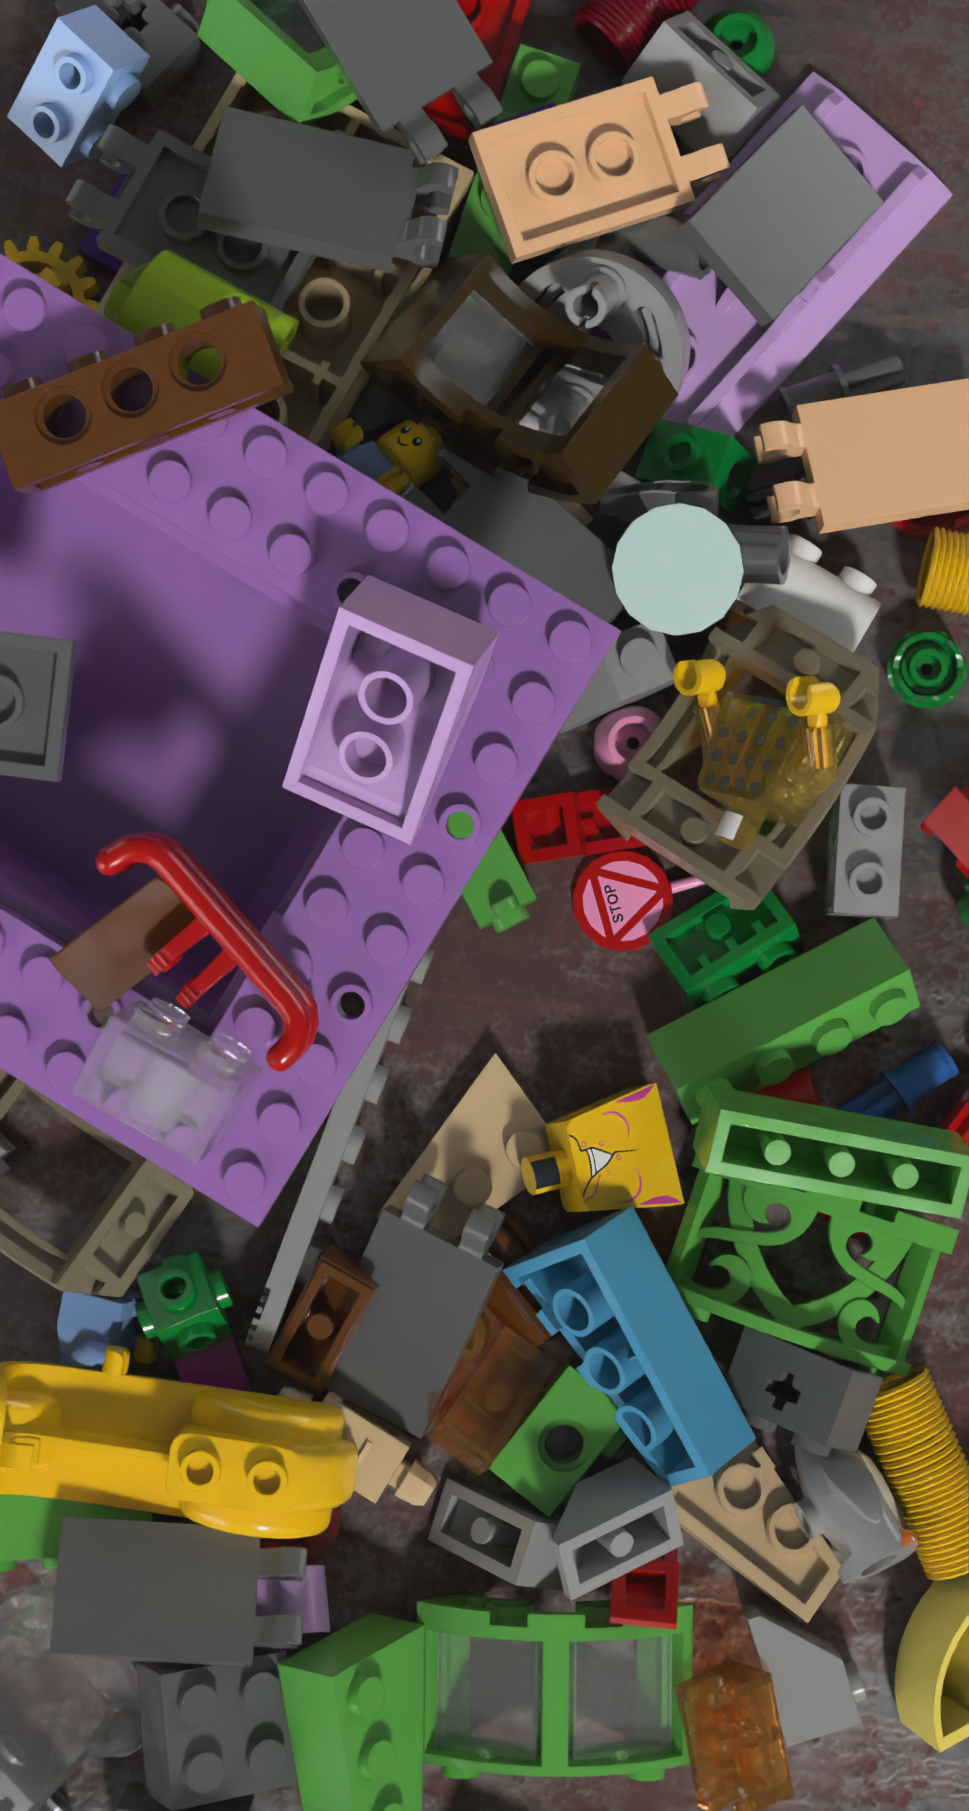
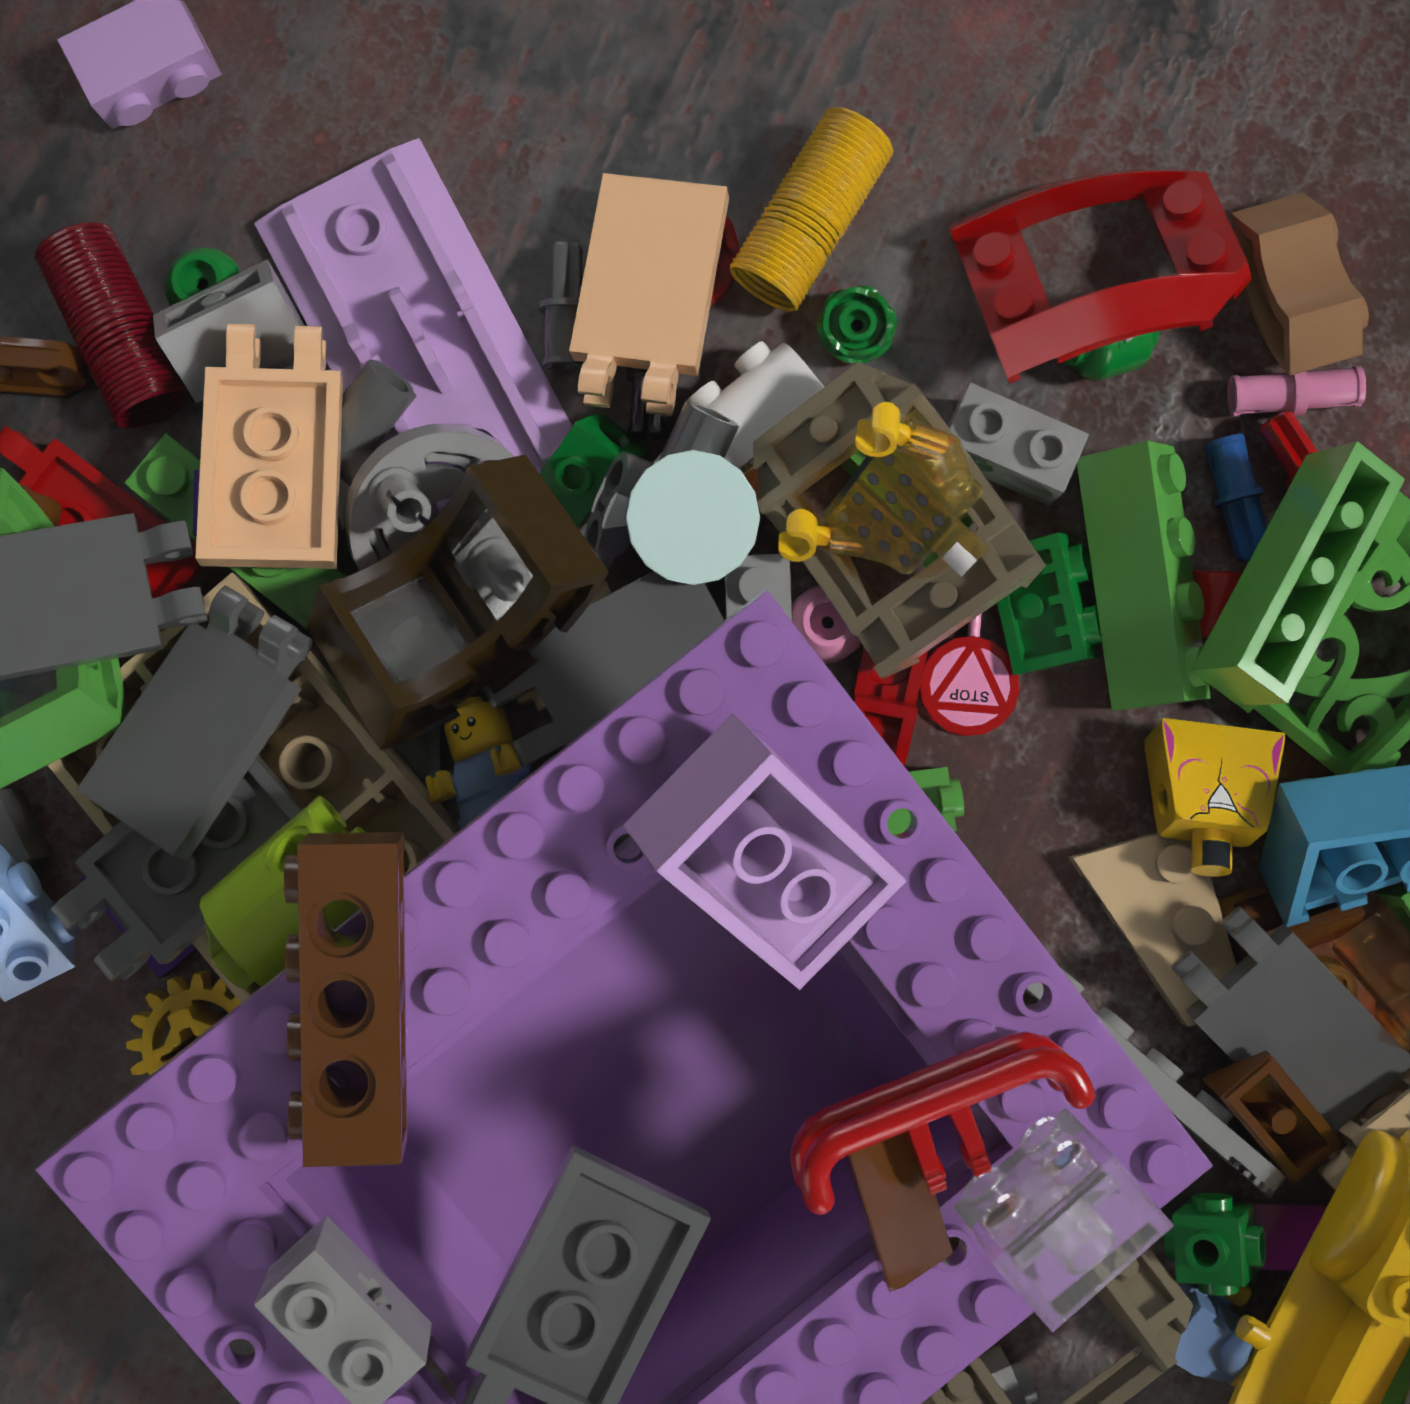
camera: 70 degrees left, 0 degrees up
dark grey tile [678,104,884,327] -> none

